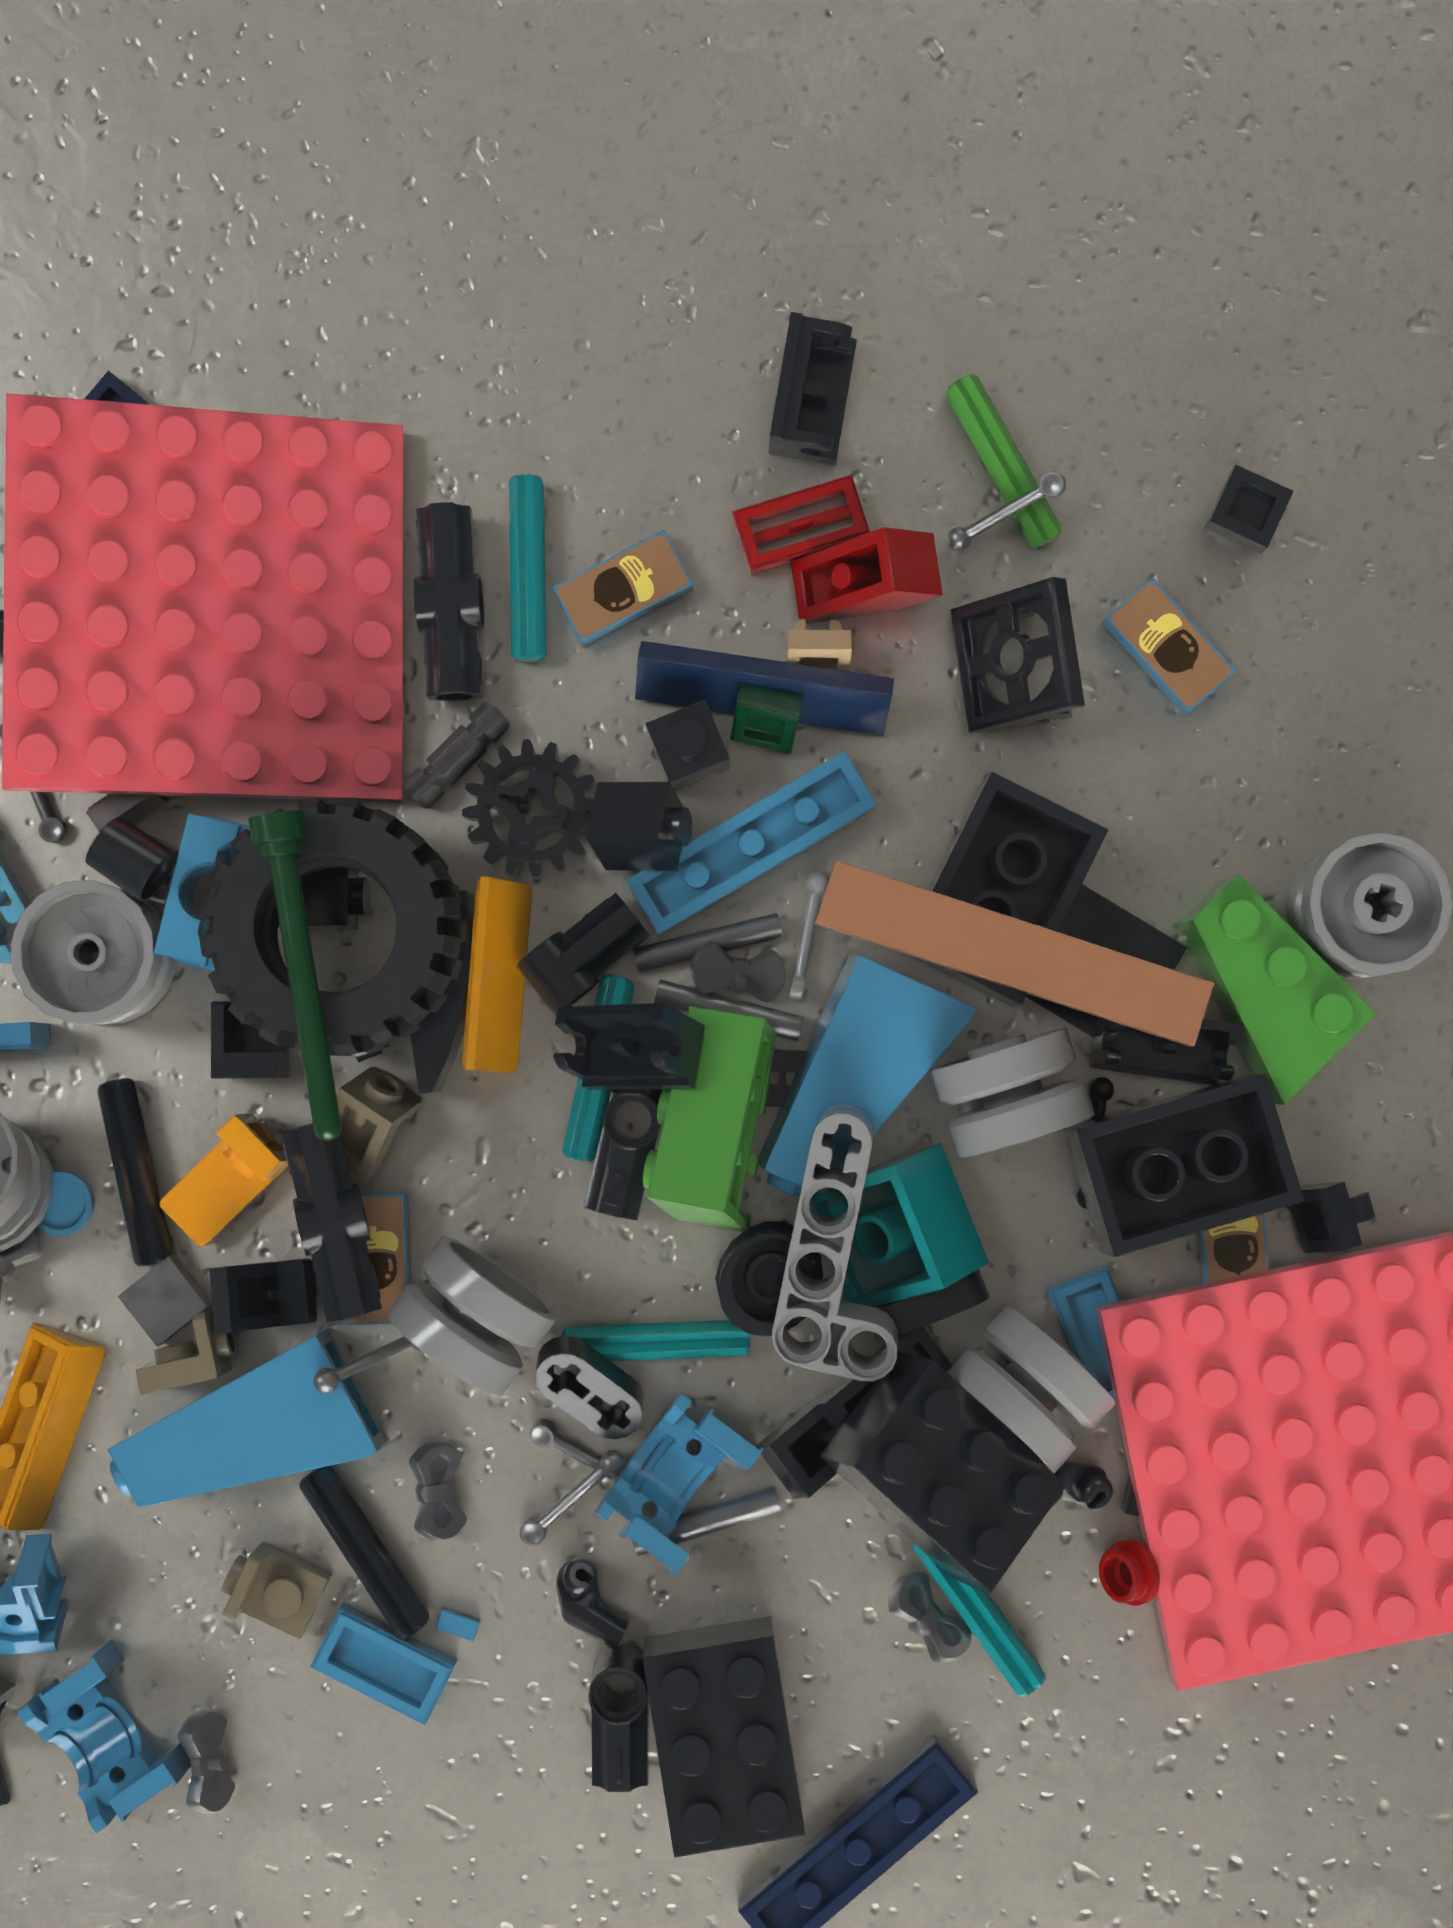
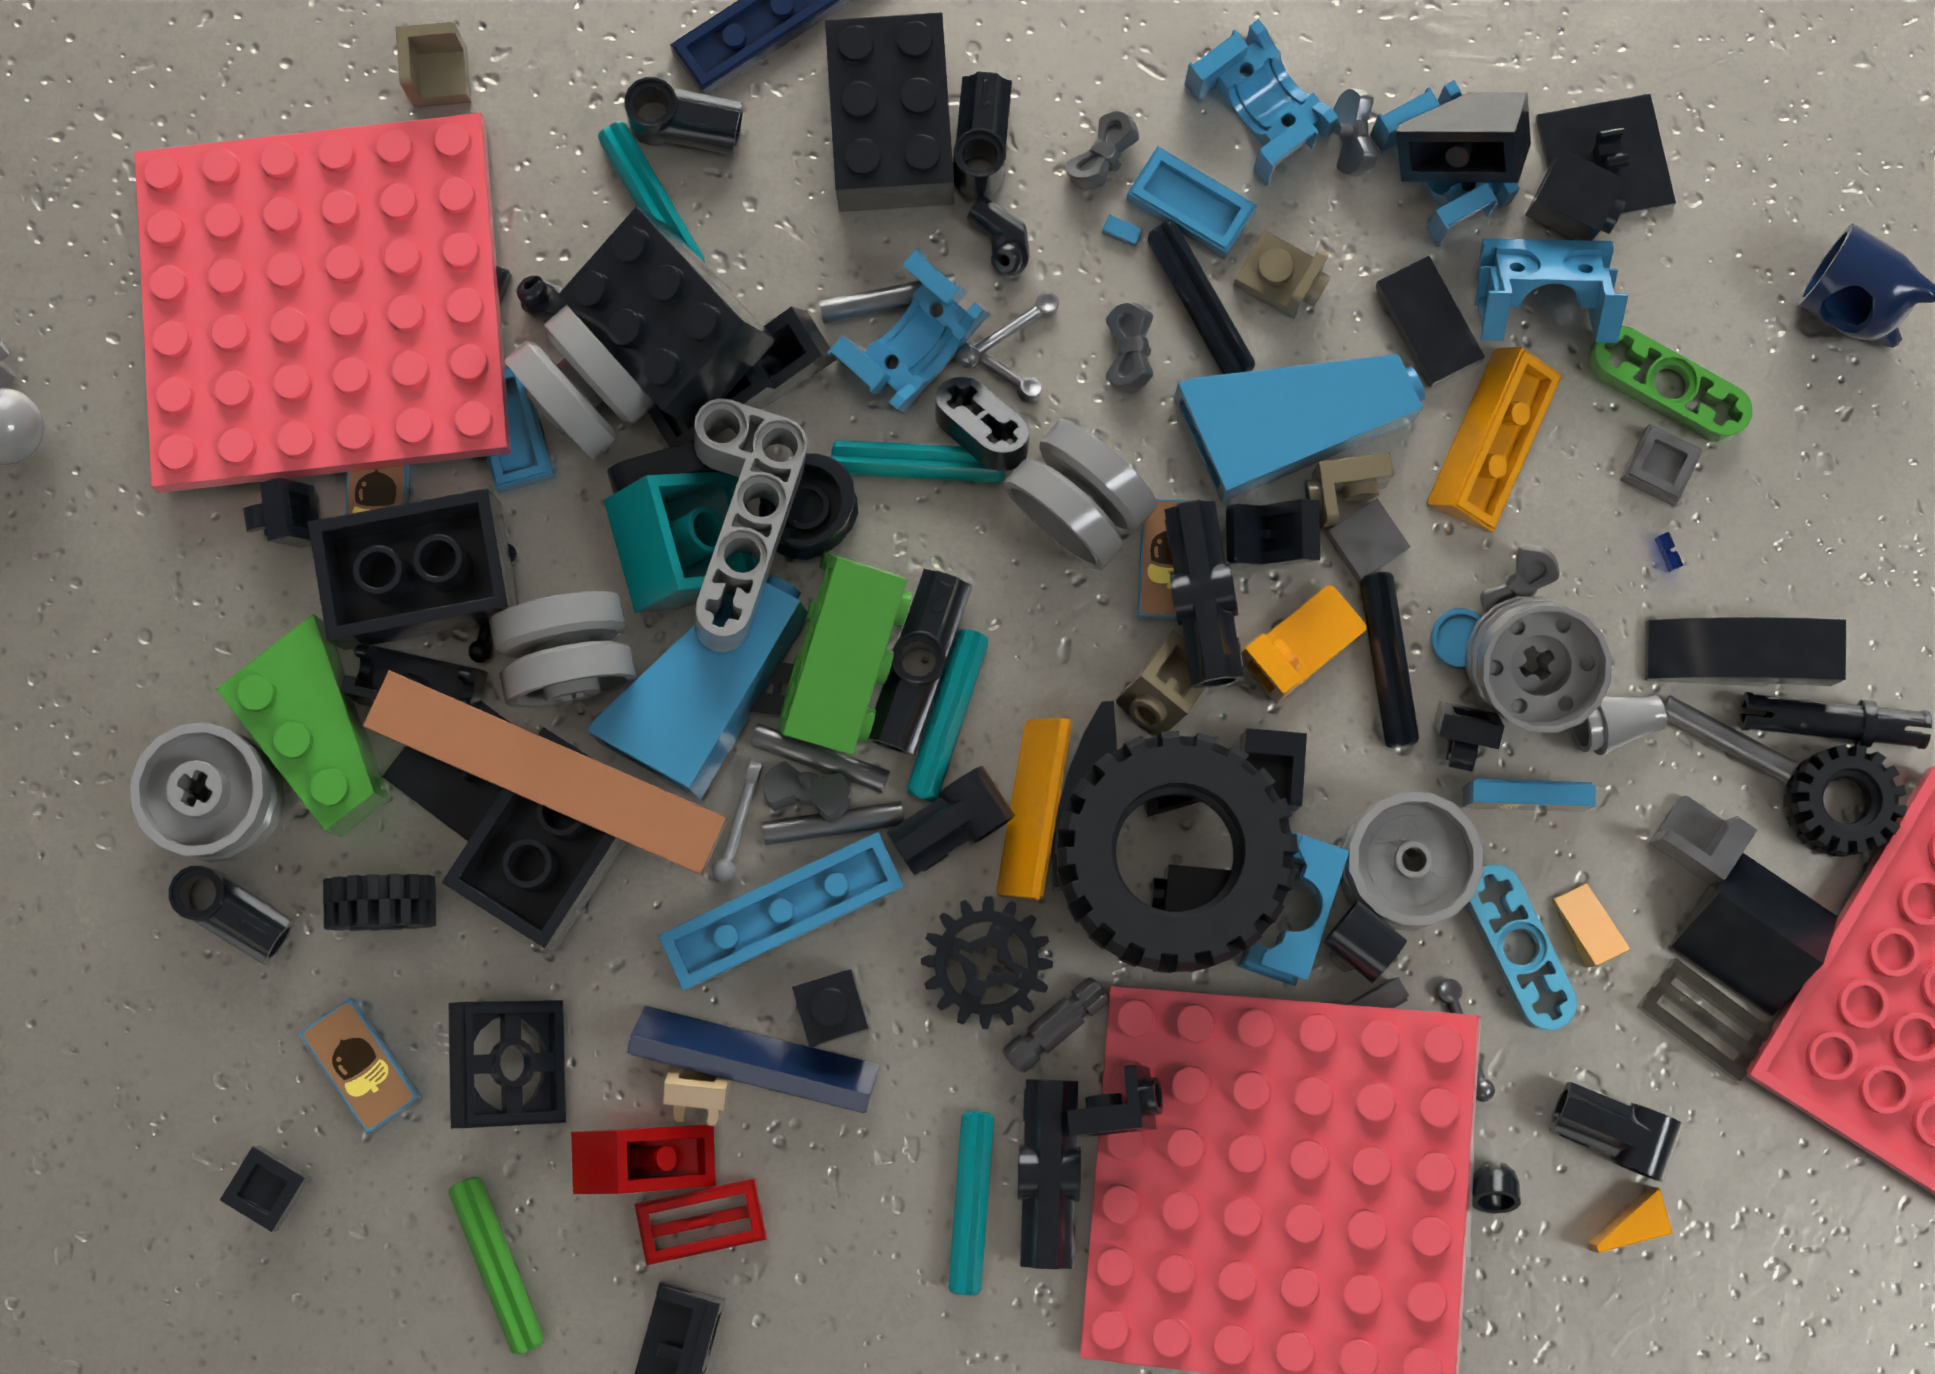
camera: 170 degrees left, 5 degrees down
dark green piece [248,810,342,1141] -> none
flat silver hinge [313,1336,420,1394] -> none
tile [552,530,693,646] -> none
black hinge [553,1003,705,1090] -> none
black brick [585,782,692,871] -> none
dark green tile [730,683,804,753] -> none
flat silver piece [888,1572,971,1663] -> none
flat silver hinge [947,471,1067,551] -> none
red plate [1099,1538,1160,1606] -> none
none -> black piece [169,866,295,965]
none -> black tyre [323,874,436,931]
none -> dark tan panel [396,22,471,108]
none -> black piece [625,77,744,156]
none -> dark grey piece [1065,111,1140,190]
none -> black bracket [1067,1064,1163,1137]
none -> dark azure piece [1184,19,1339,186]
none -> black tile [1375,256,1485,388]
none -> black slope [1396,93,1531,183]
none -> black tile [1434,701,1505,772]

